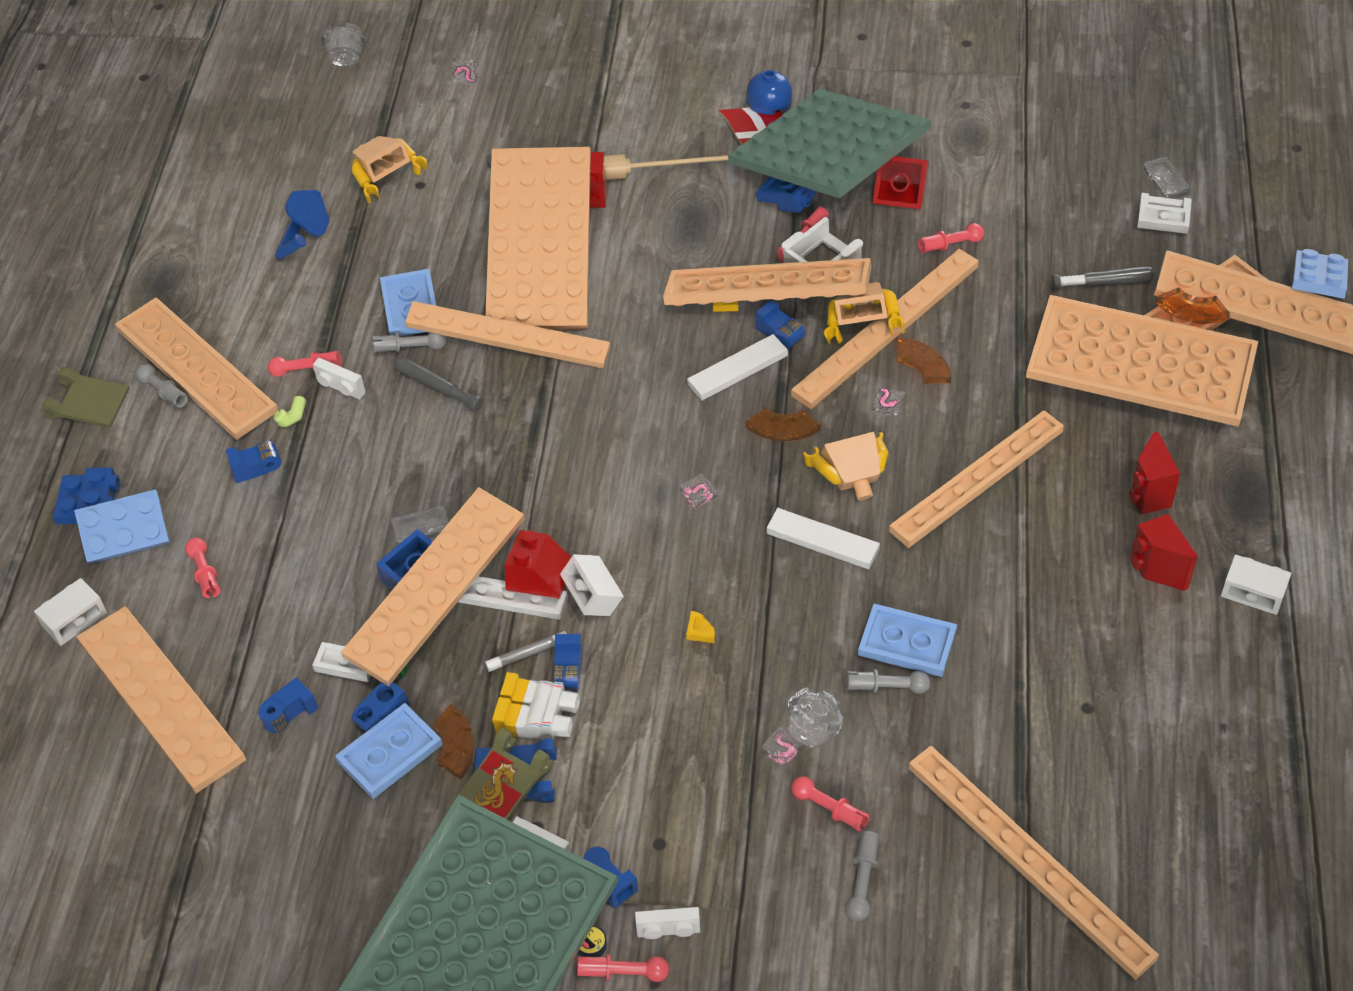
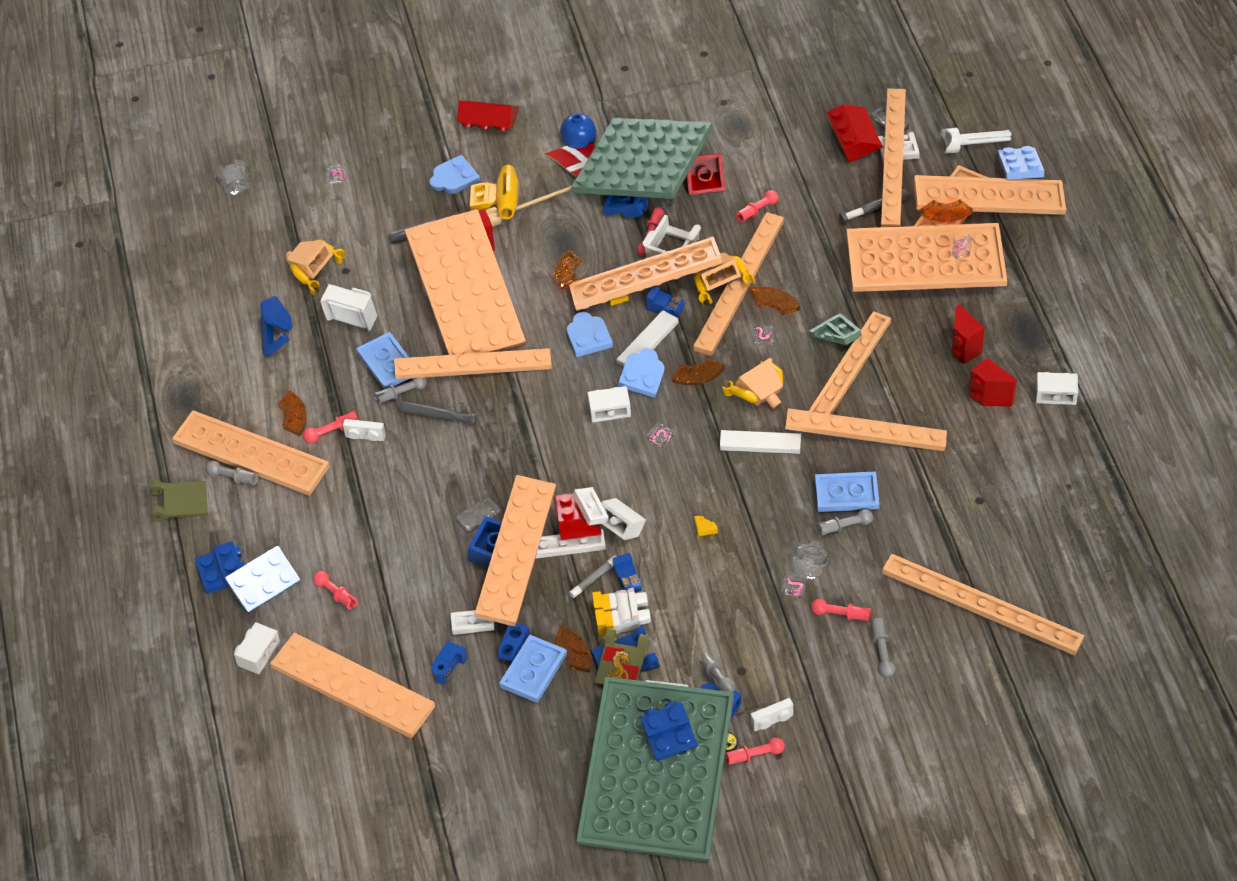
camera: 20 degrees left, 0 degrees up
blue leg [226,441,282,484] -> none
yellowish green arm [274,396,306,427] -> none
none -> clear orange tile [278,390,307,437]
none -> white piece [320,284,378,331]
none -> light blue plate [430,154,481,194]
none -> red slope [457,100,519,131]
none -> yellow plate [470,165,519,219]
none -> clear orange tile [554,250,582,289]
none -> light blue plate [567,312,613,357]
none -> white plate [572,487,609,525]
none -> white brick [588,386,631,422]
none -> light blue plate [618,348,664,398]
none -> blue plate [641,701,698,762]
none -> light grey pin [700,653,735,692]
none -> light nougat plate [785,408,947,451]
none -> sand green wing [809,313,862,345]
none -> red slope [827,104,883,163]
none -> light nougat plate [881,89,906,228]
none -> white piece [940,128,1011,154]
none -> clear tile [952,235,973,259]

